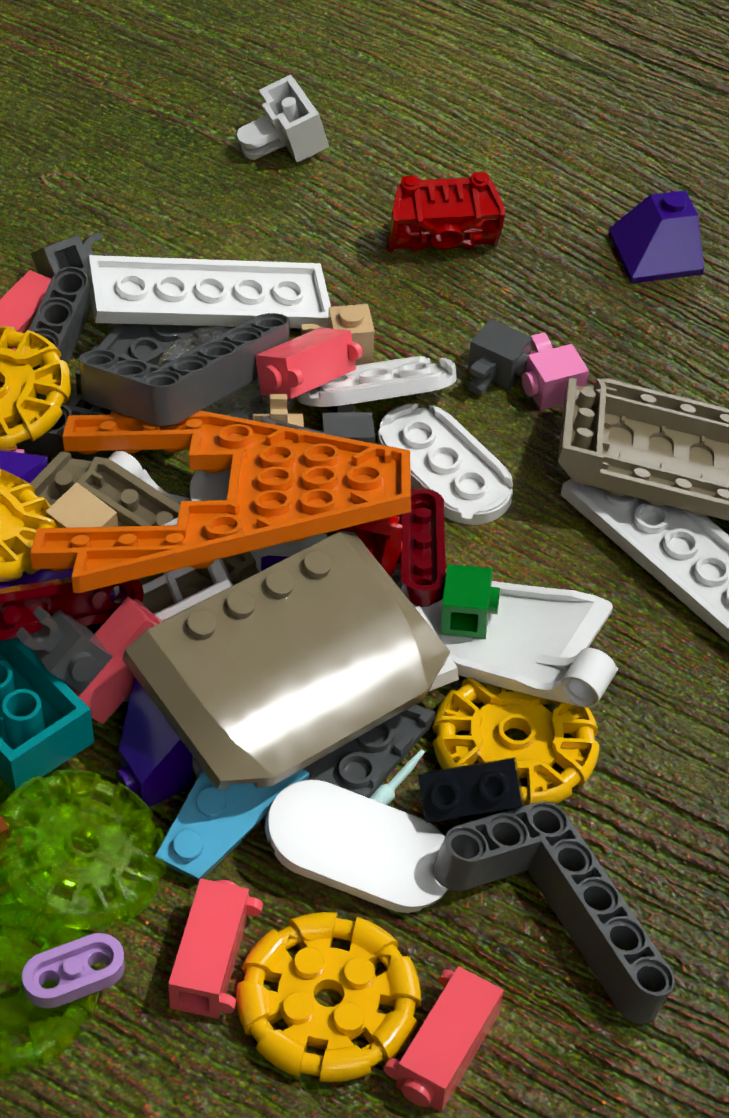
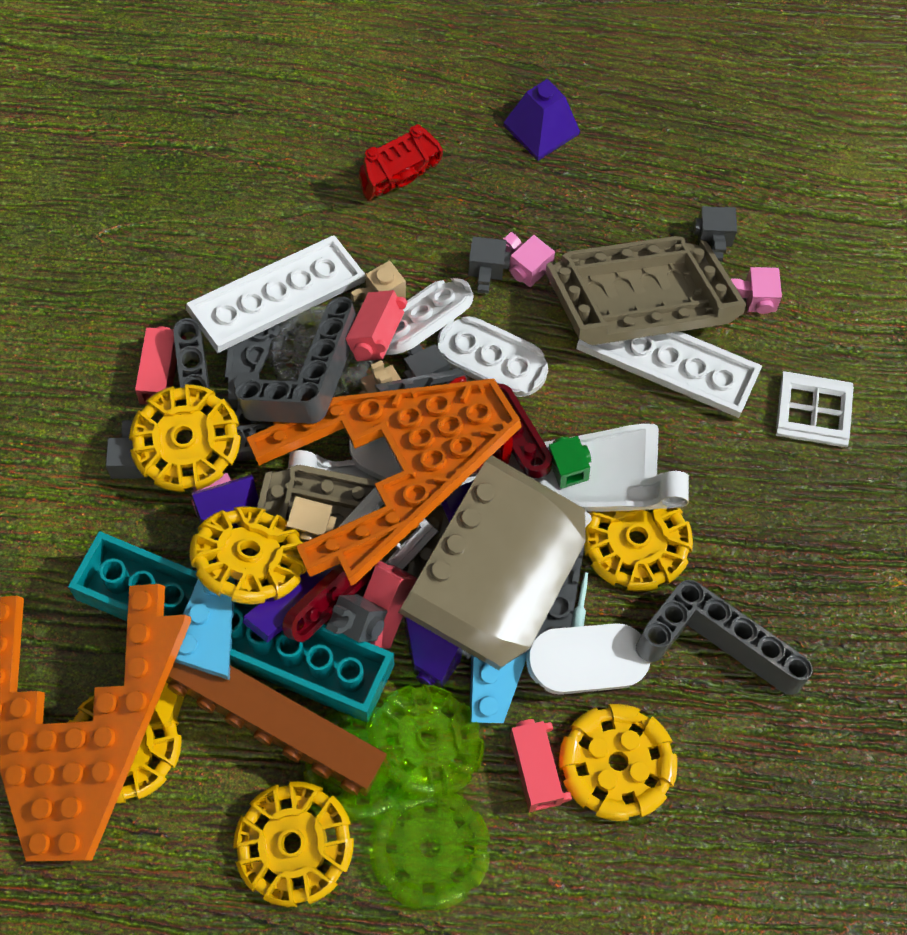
camera: 25 degrees left, 15 degrees up
lavender plate [22,933,125,1008] -> none
dark grey brick [30,232,110,278] -> none
white brick [237,75,329,162] -> none
coral brick [383,966,504,1112] -> none
black brick [418,757,524,823] -> none

